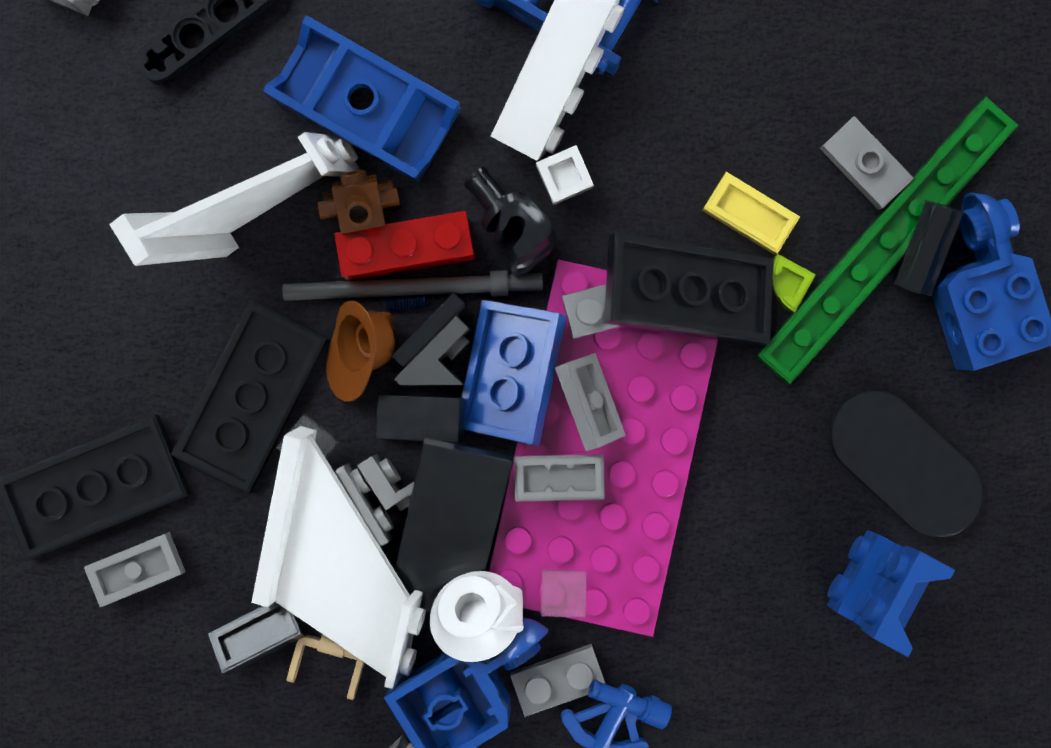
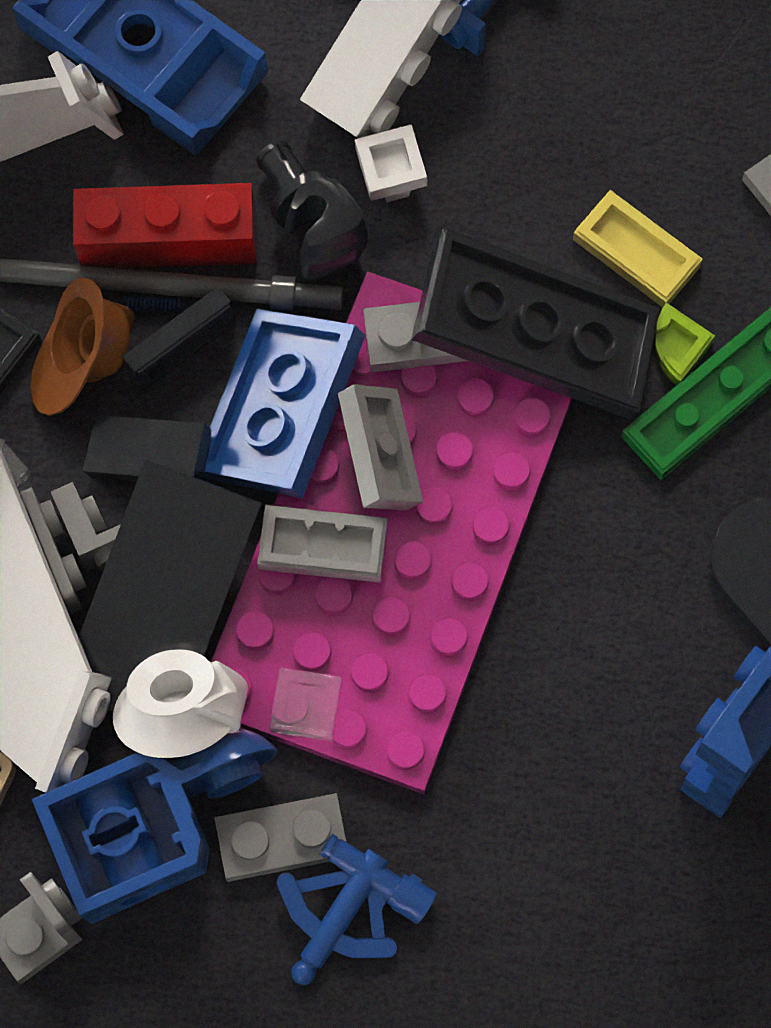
camera: 10 degrees right, 15 degrees down
reddish brown piece [317,170,400,234] -> none
dark grey slope [394,316,471,386] -> none

